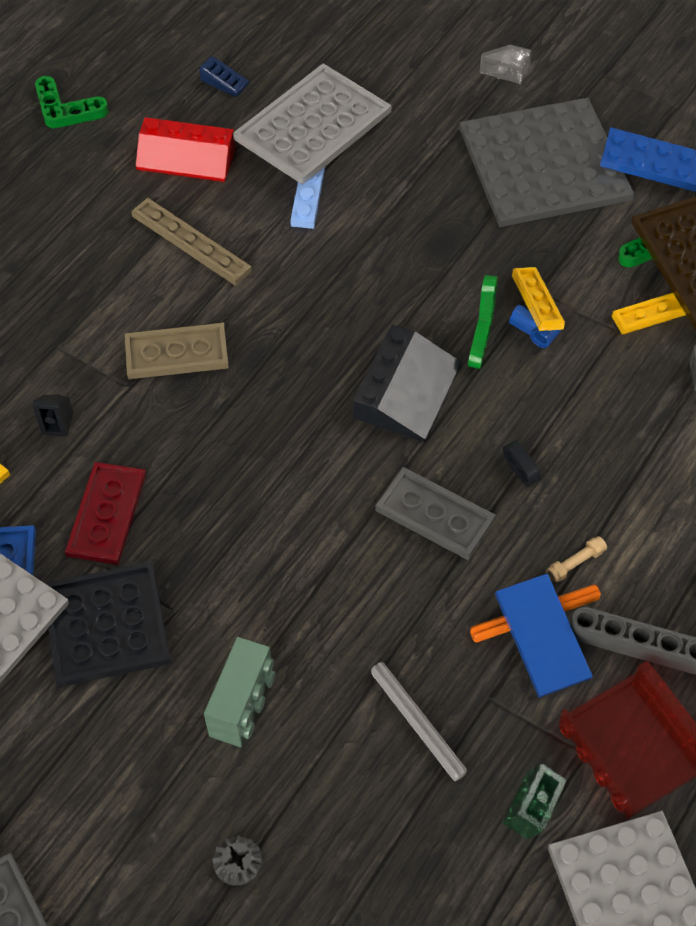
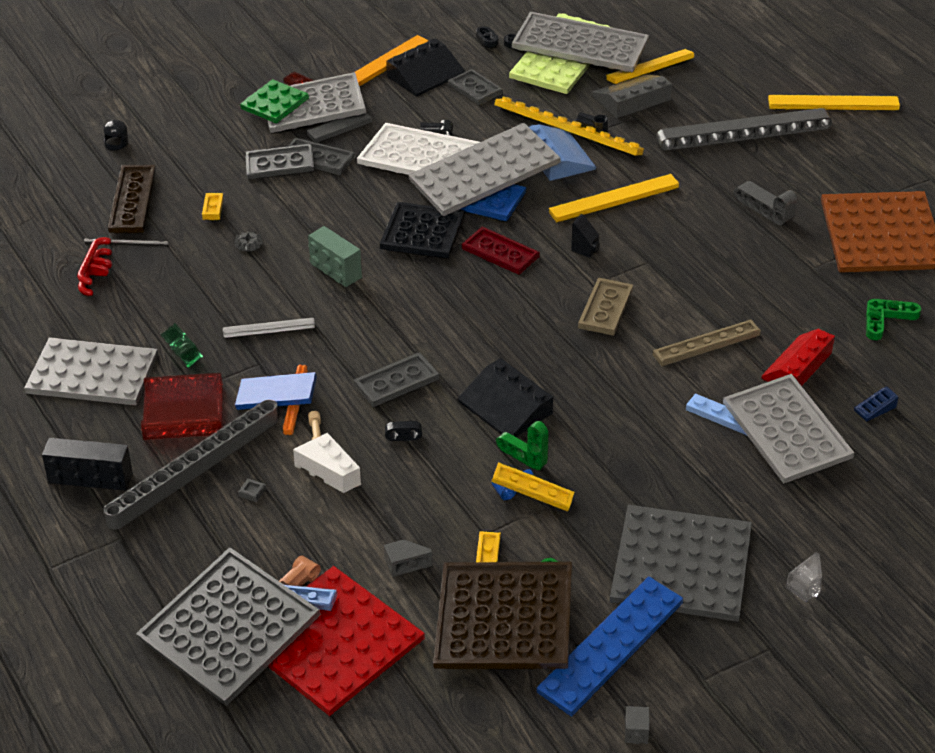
camera: 115 degrees right, 15 degrees down
none -> white wedge [293,433,361,493]

